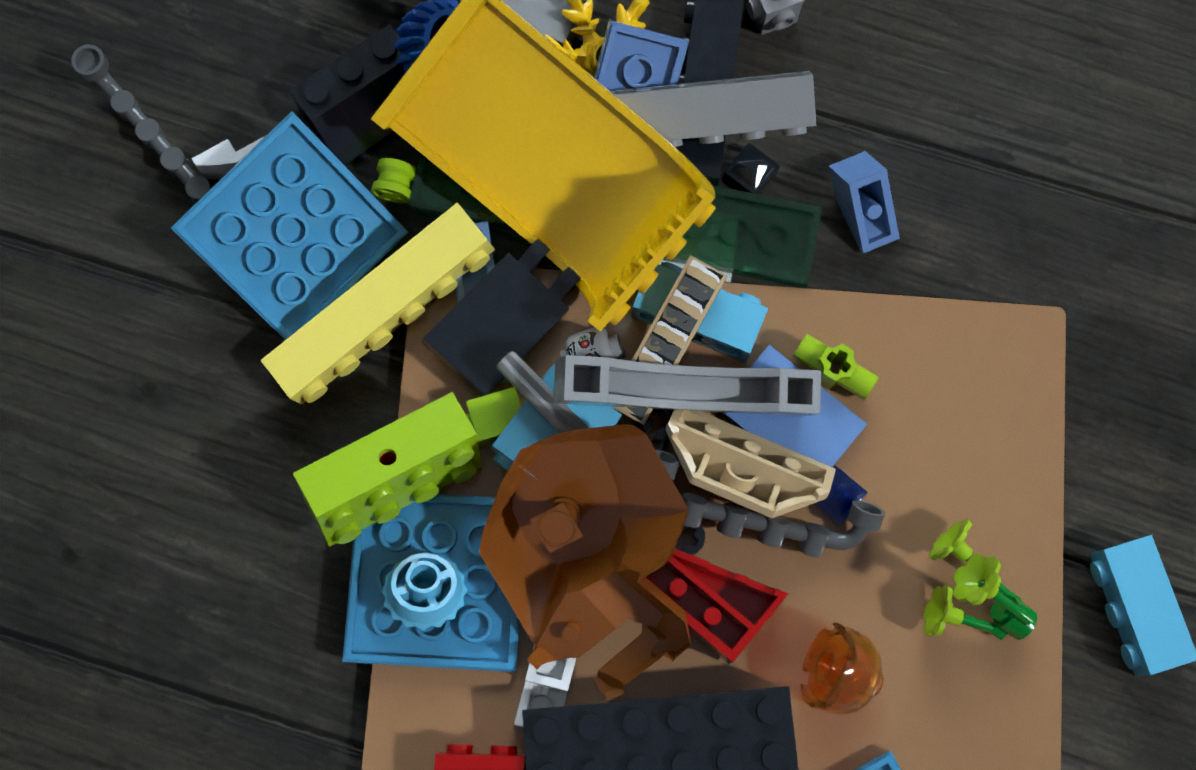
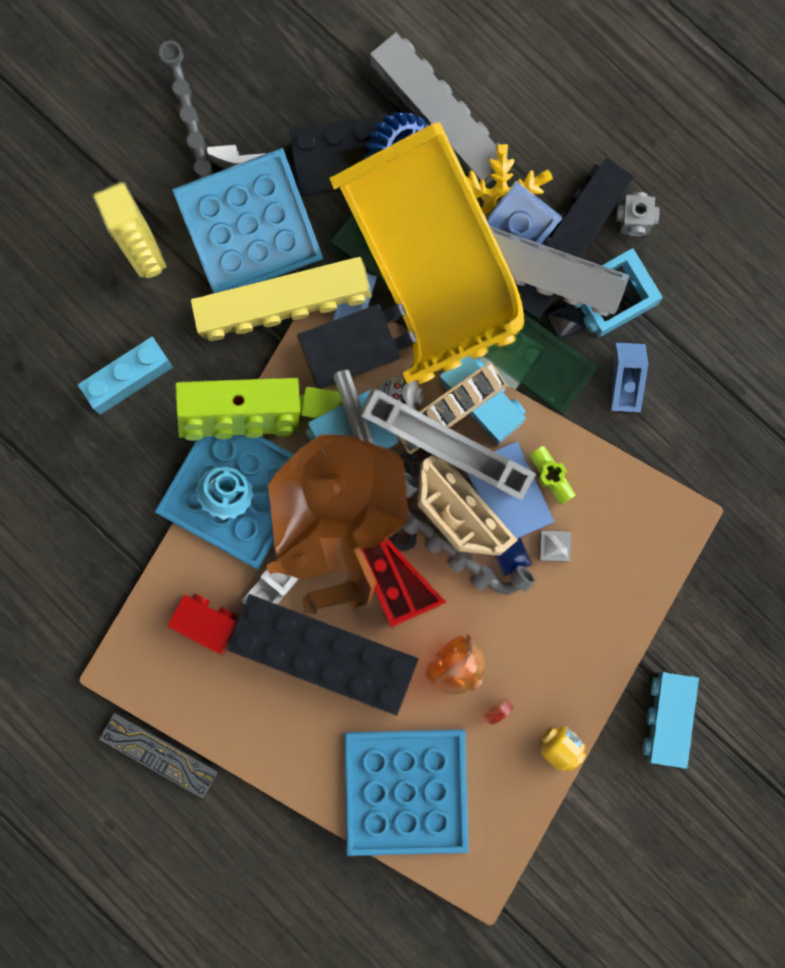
camera: 30 degrees right, 5 degrees up
lime wheel [371,158,417,204] -> none
lime plant [923,519,1037,640] -> none
none -> medium azure brick [78,337,173,415]
none -> light yellow brick [94,183,167,278]
none -> clear red tile [483,698,513,725]
none -> light grey tile [540,530,571,562]
none -> yellow head [540,726,585,772]
none -> medium azure window [575,248,663,338]

